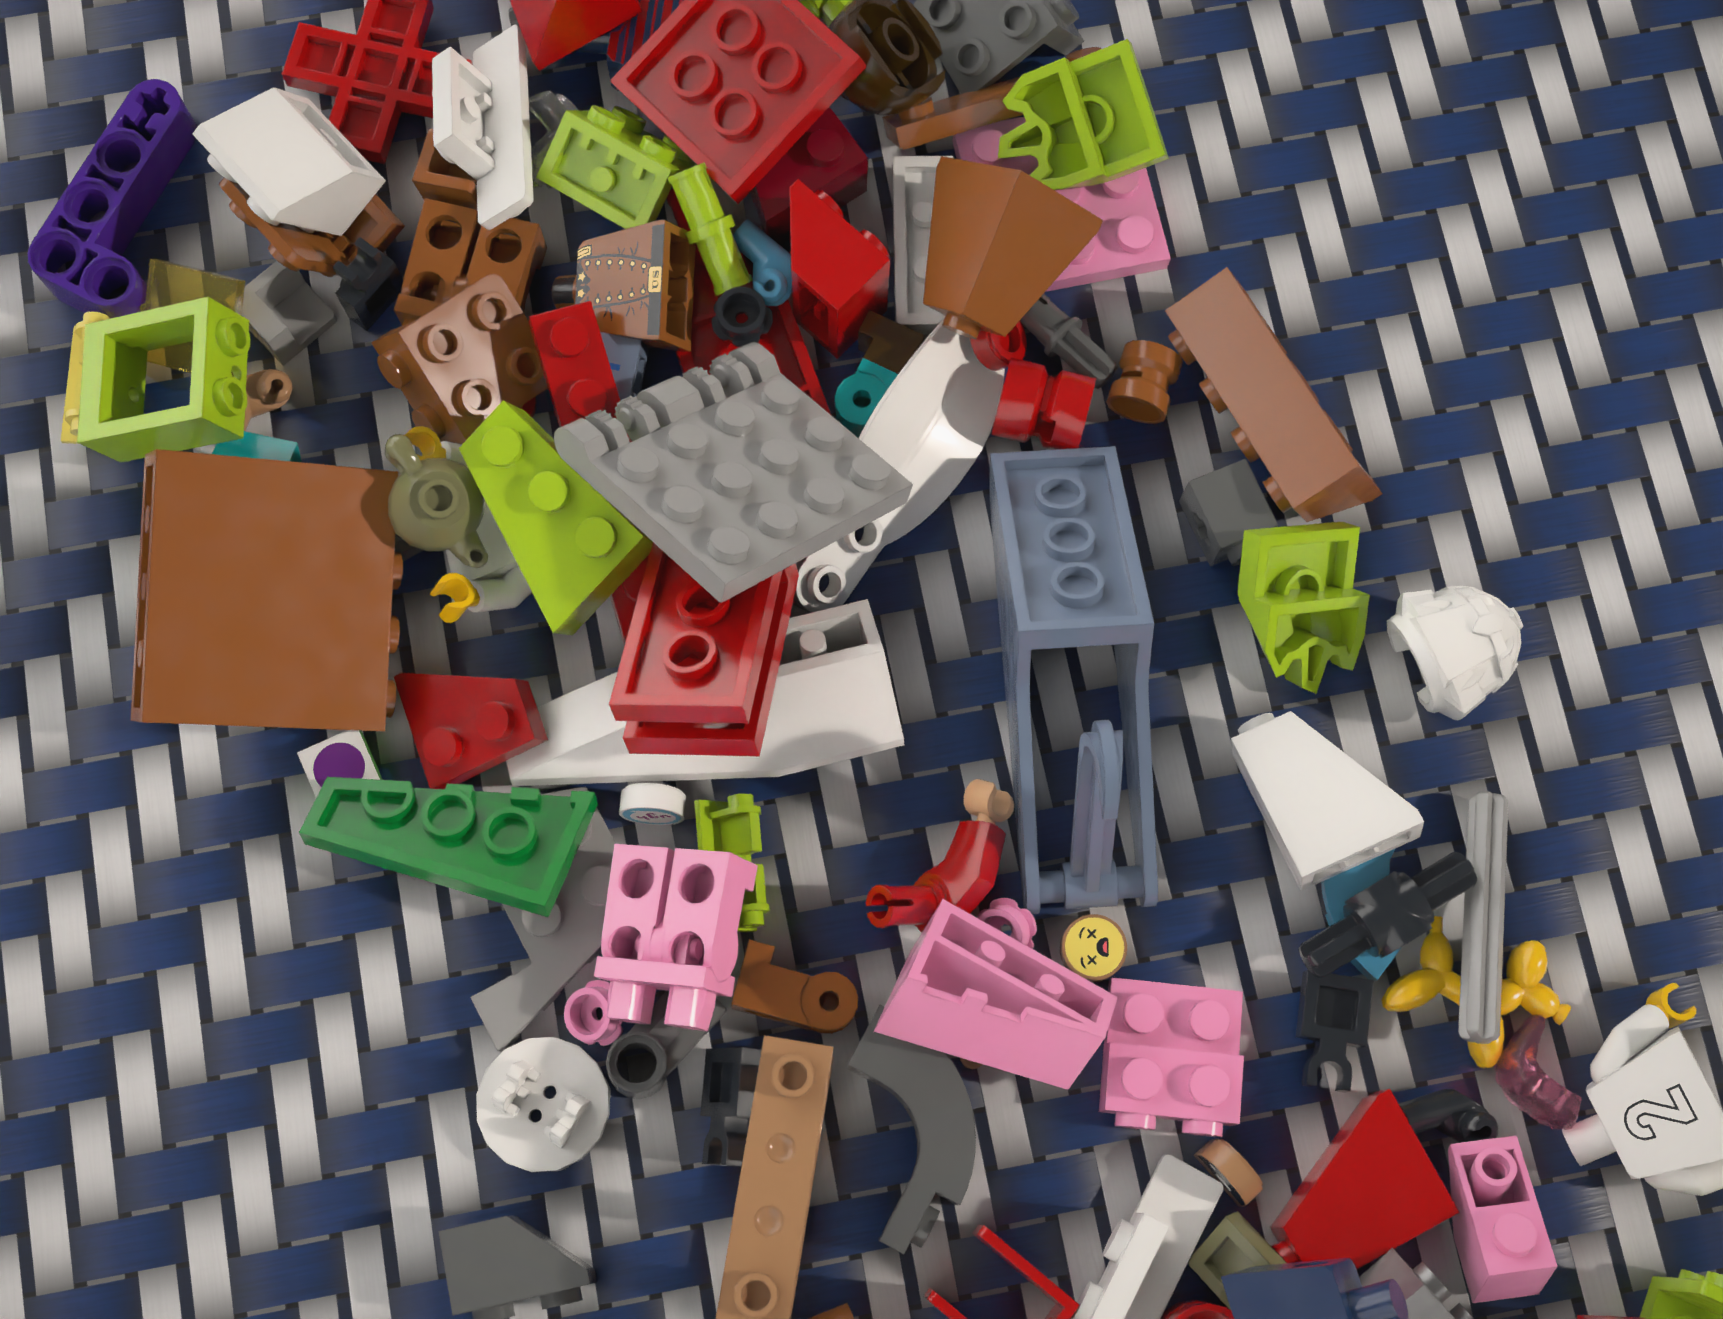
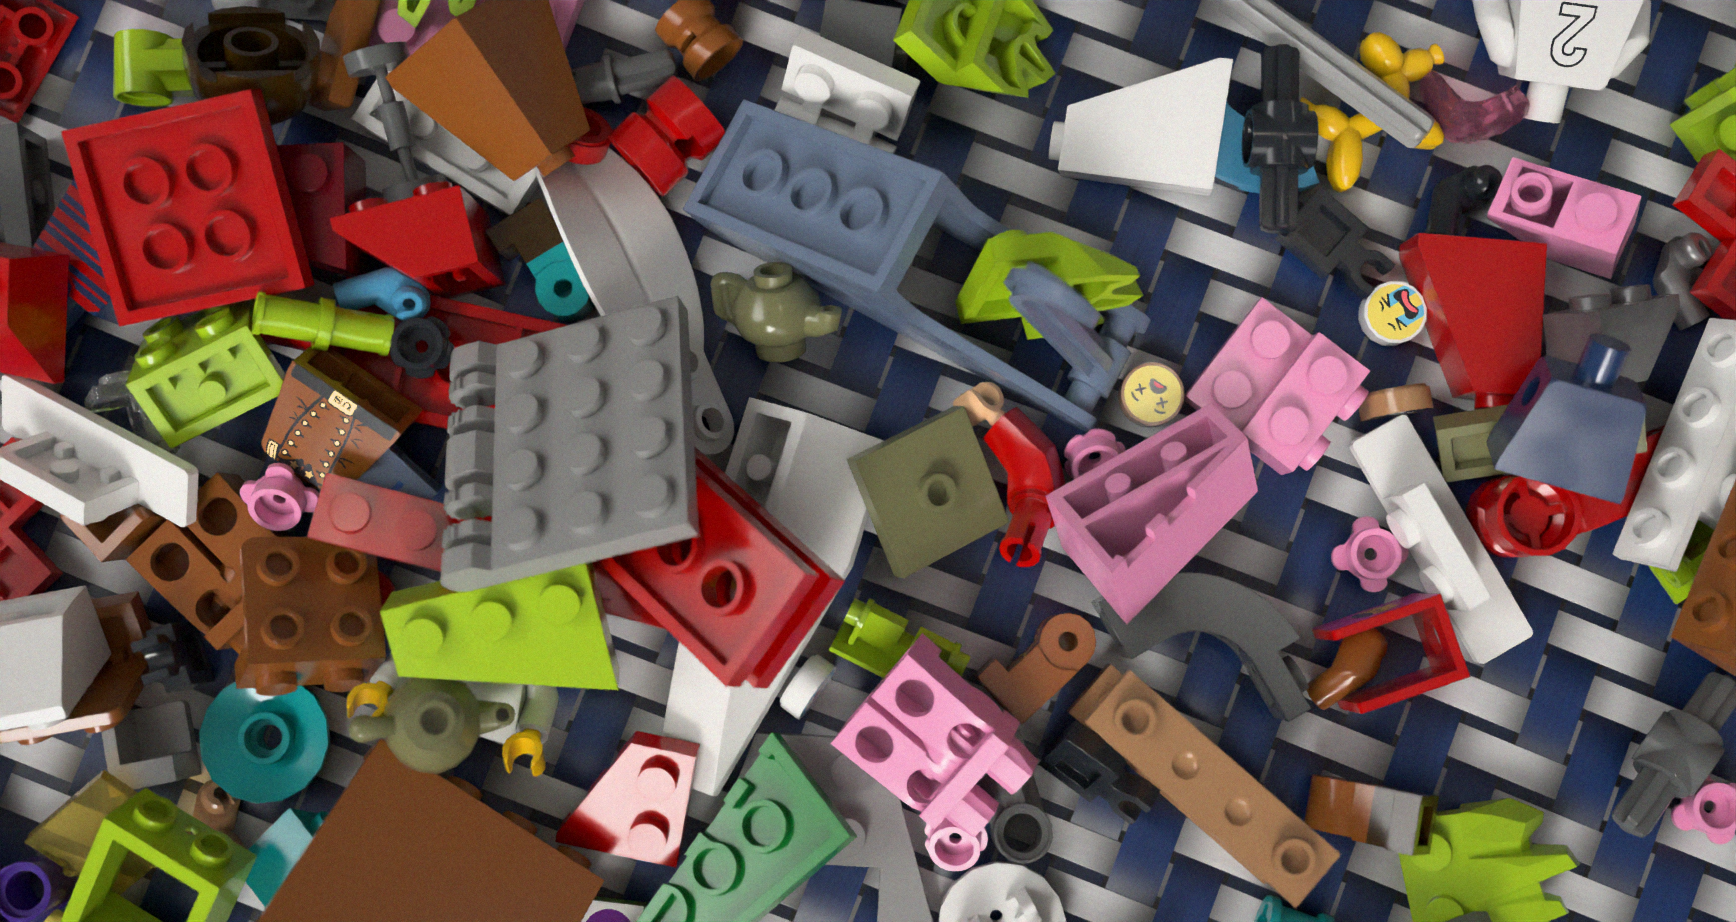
camera: 55 degrees left, 10 degrees up
none -> teal dish [199,682,330,804]
none -> bright pink plate [240,463,319,531]
none -> dark grey wheel [343,42,447,203]
none -> olive piece [710,262,842,362]
none -> white plate [775,28,920,154]
none -> olive plate [846,406,1009,578]
none -> lime plate [955,230,1143,340]
none -> dark orange arm [1306,628,1388,710]
none -> bright pink plate [1331,516,1409,592]
none -> tile [1358,281,1427,346]

